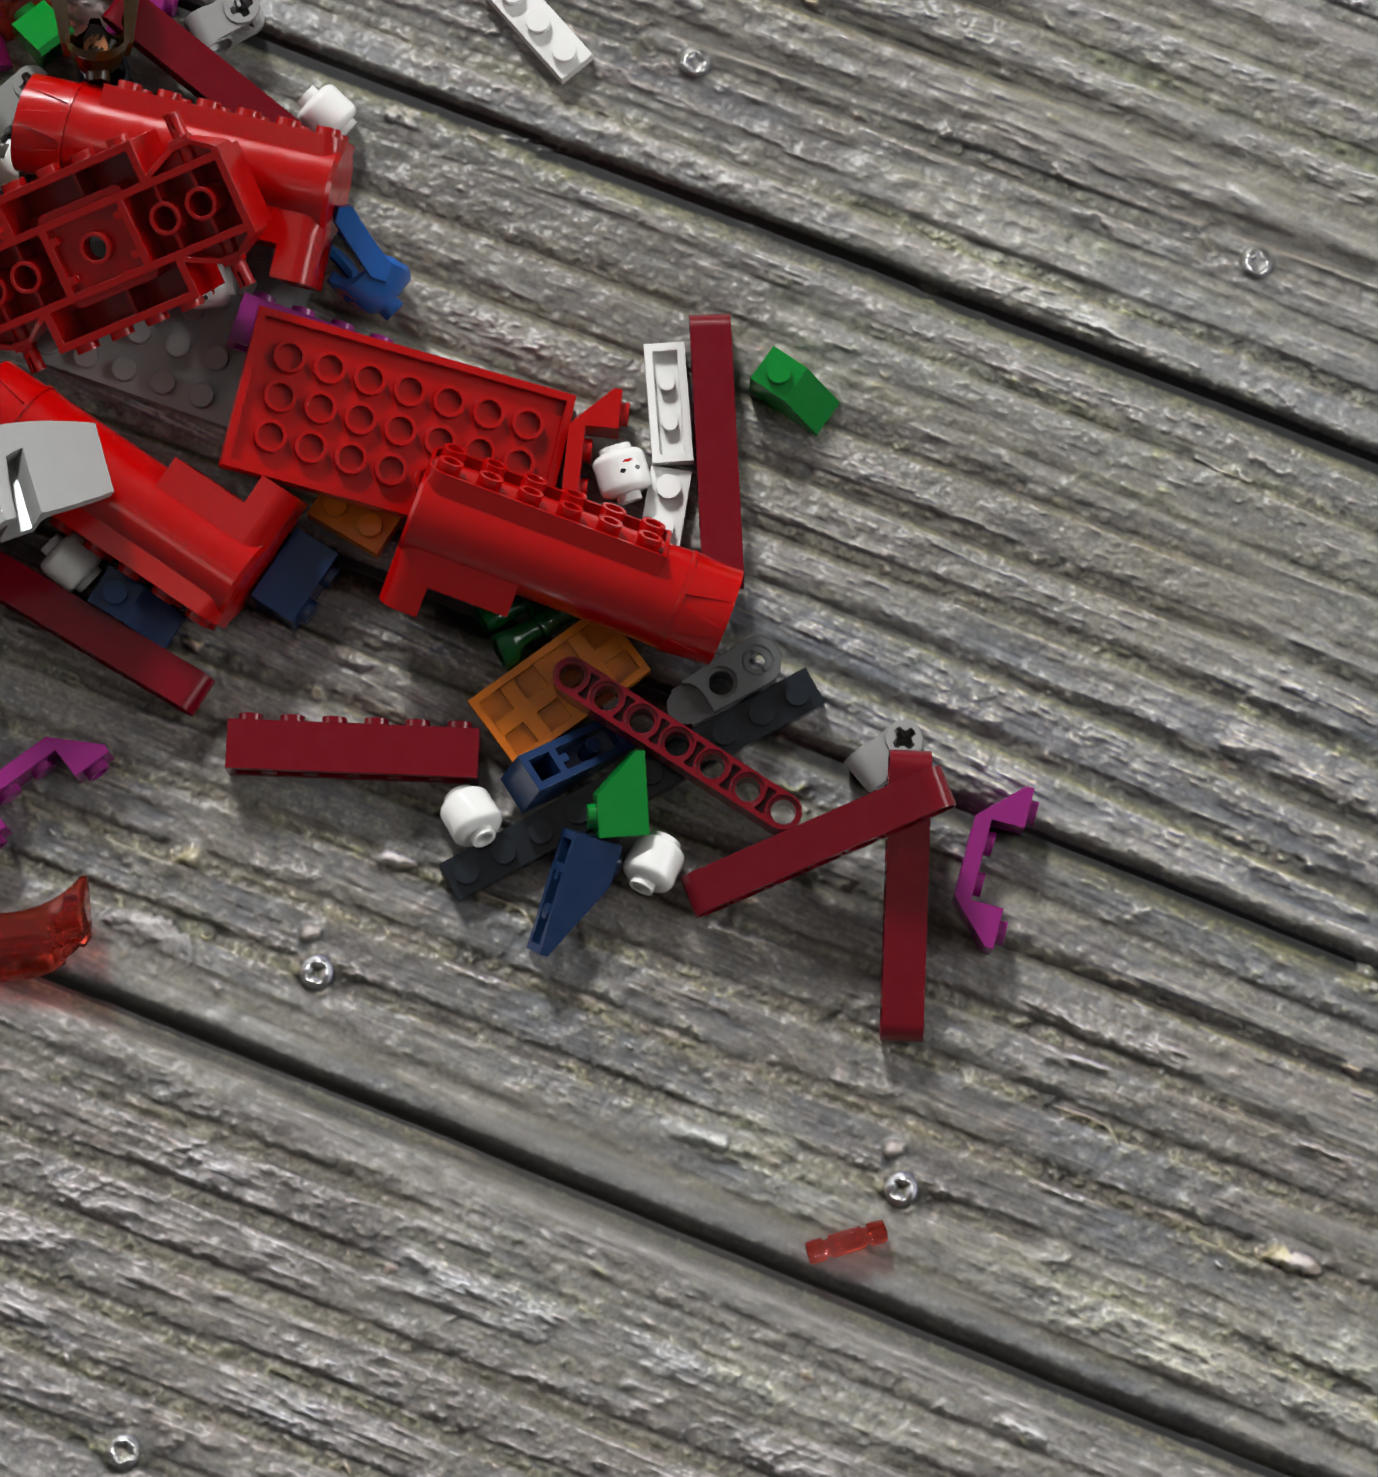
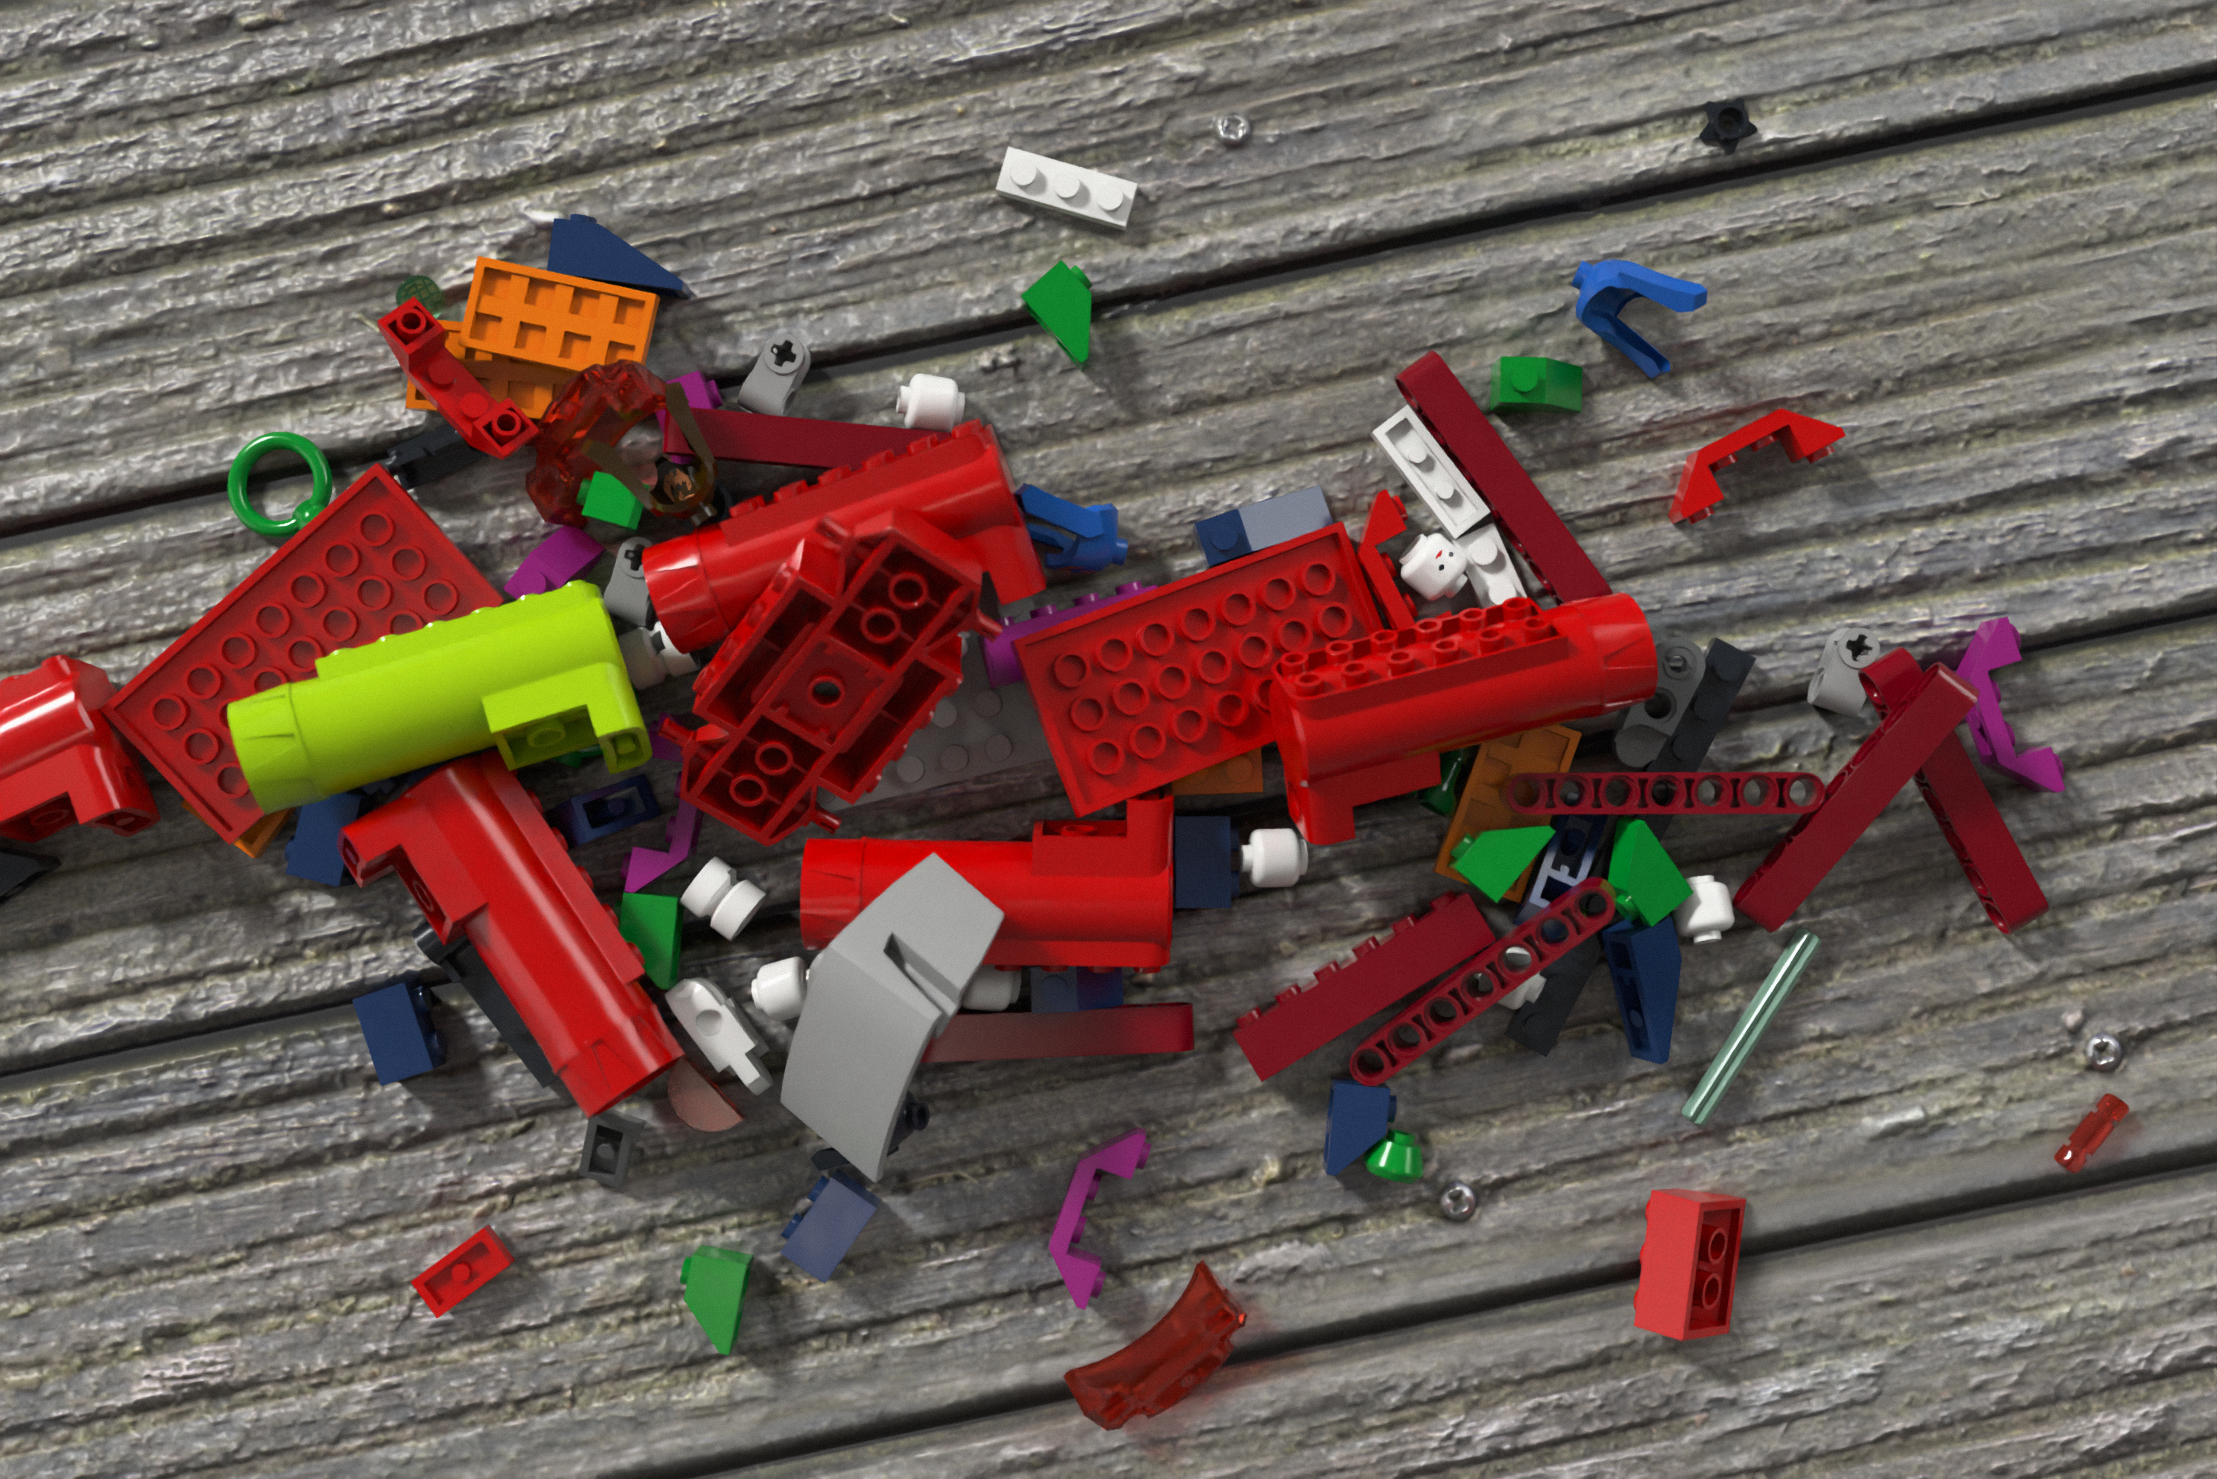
camera: 30 degrees left, 10 degrees up
none -> green slope [1021,260,1092,372]
none -> slope [1193,485,1333,570]
none -> white head [1239,828,1308,887]
none -> dark blue slope [1322,1077,1397,1175]
none -> dark red beam [1349,877,1616,1086]
none -> green cone [1363,1128,1424,1184]
none -> green slope [1447,825,1556,903]
none -> blue piece [1571,259,1708,378]
none -> red slope [1633,1188,1746,1341]
none -> red slope [1669,408,1846,525]
none -> sand green axle [1682,928,1822,1126]
none -> black plate [1699,97,1758,155]

